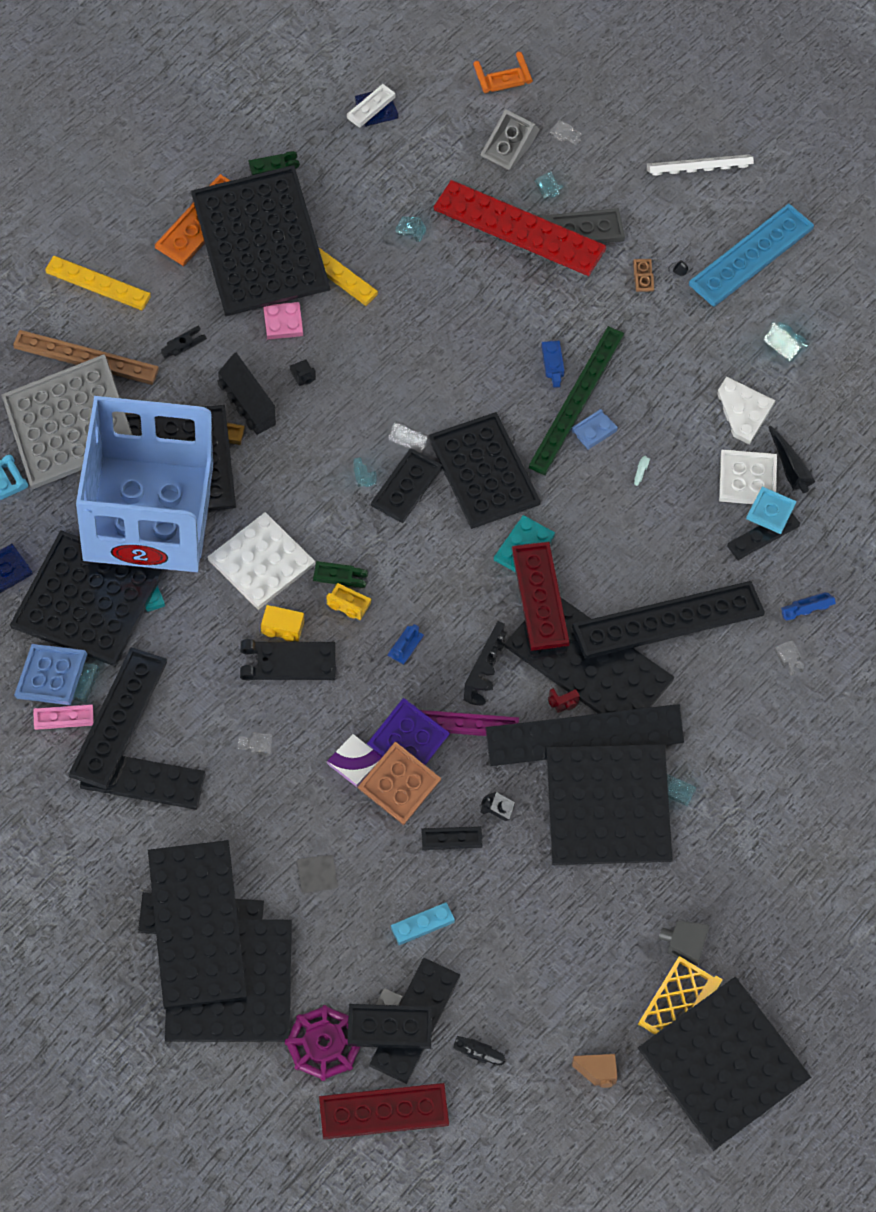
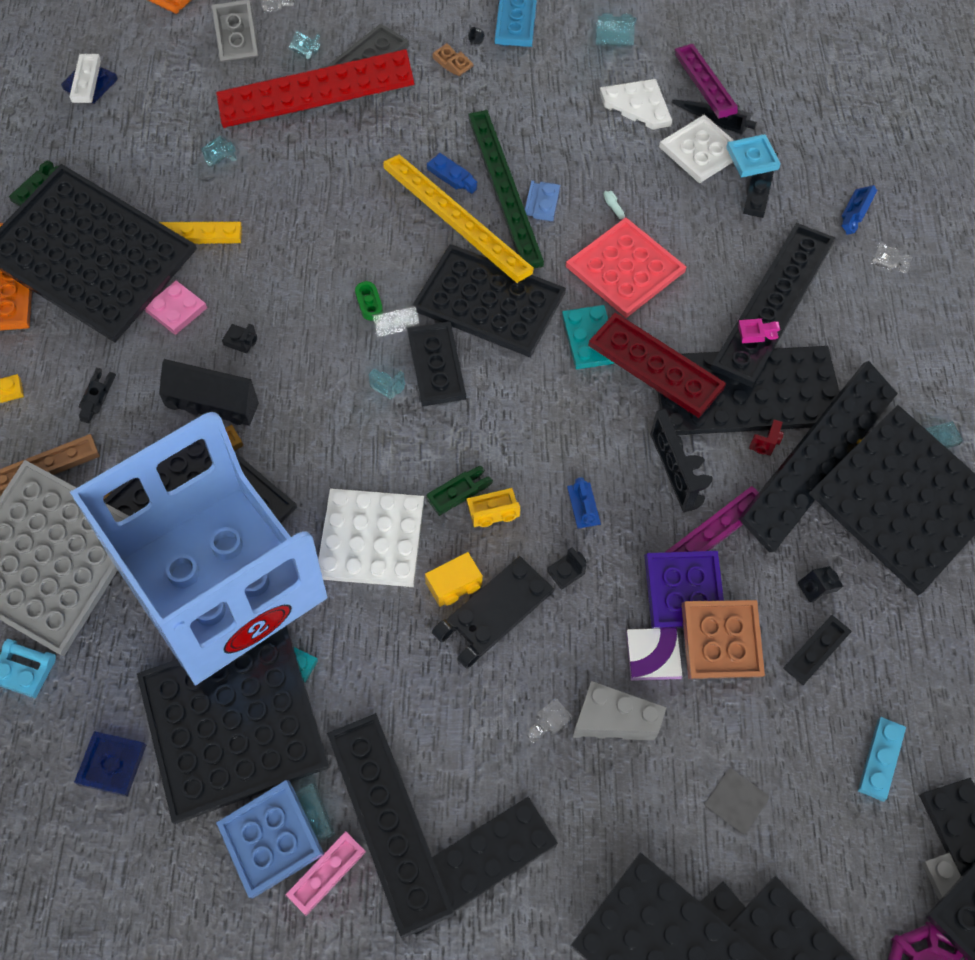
camera: 40 degrees left, 0 degrees up
none -> green plate [355,281,383,321]
none -> yellow plate [383,154,534,283]
none -> black bracket [547,547,587,590]
none -> coral plate [566,217,686,318]
none -> light grey wedge [573,681,666,740]
none -> magenta plate [675,44,738,118]
none -> dark pink plate [738,319,780,343]

